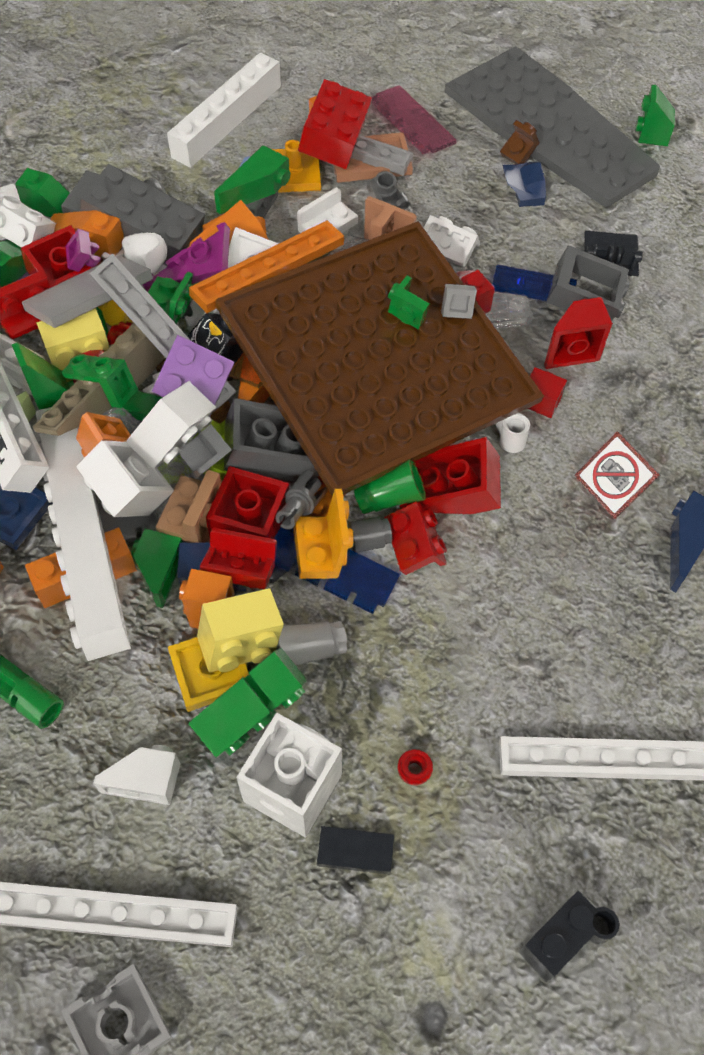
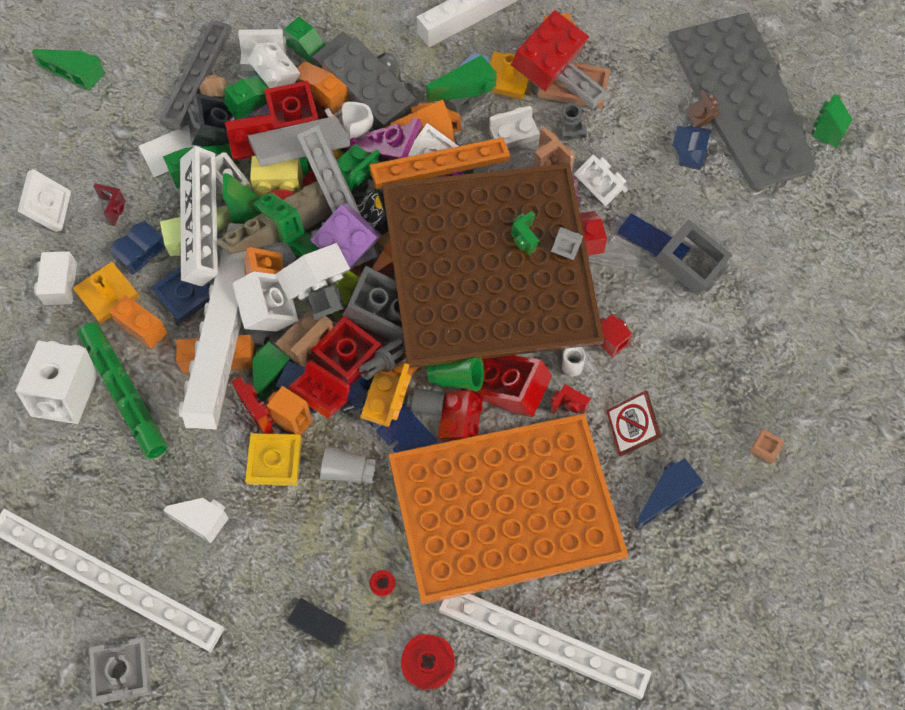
camera: 25 degrees right, 5 degrees up
magenta tile [66,229,100,272] -> none
green piece [188,648,307,758] -> none
light yellow brick [197,588,284,672] -> none
white brick [236,713,342,838] -> none
clear pink windscreen [371,85,457,154] -> none
red slope [544,297,613,369] -> none
black hinge [584,231,643,277] -> none
none -> red plate [232,377,274,434]
none -> orange plate [388,413,629,605]
none -> red plate [401,634,455,691]
none -> red bracket [550,384,591,414]

